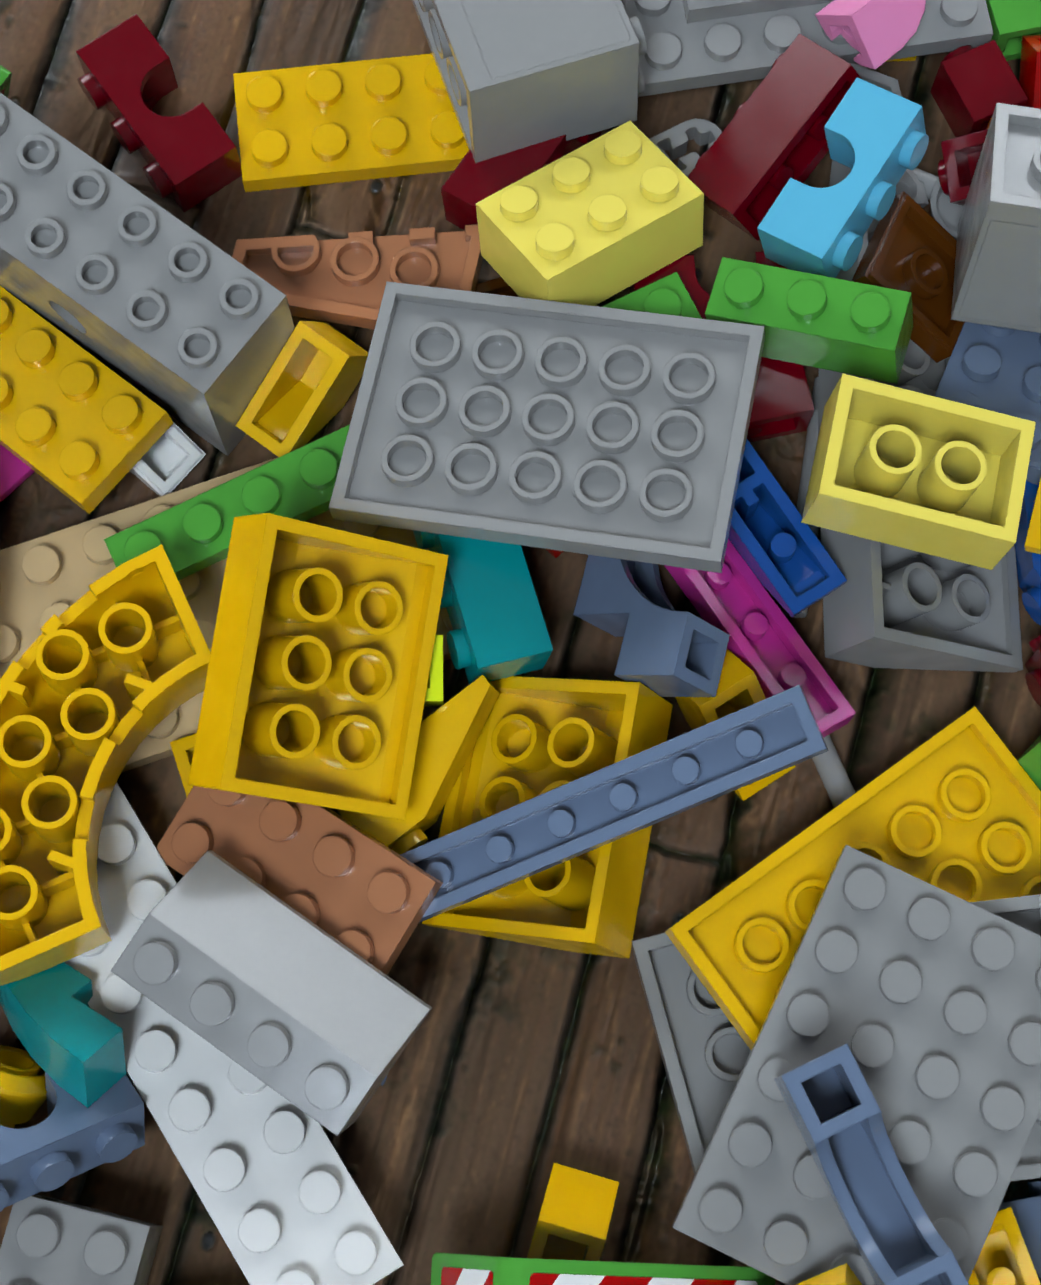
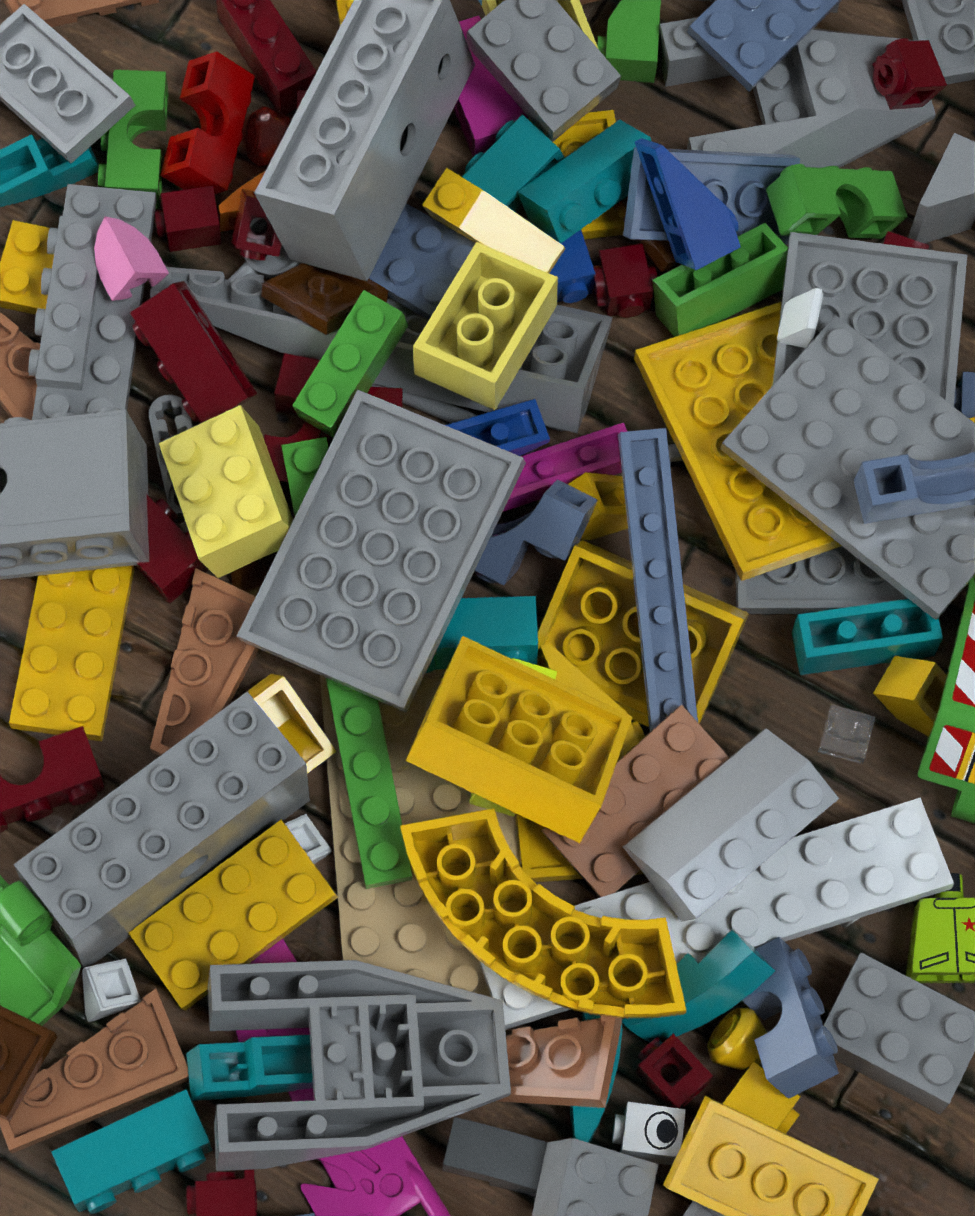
camera: 80 degrees left, 5 degrees down
medium azure arch [757,77,929,278] -> none
none -> teal brick [791,599,943,675]
none -> clear tile [818,704,876,764]

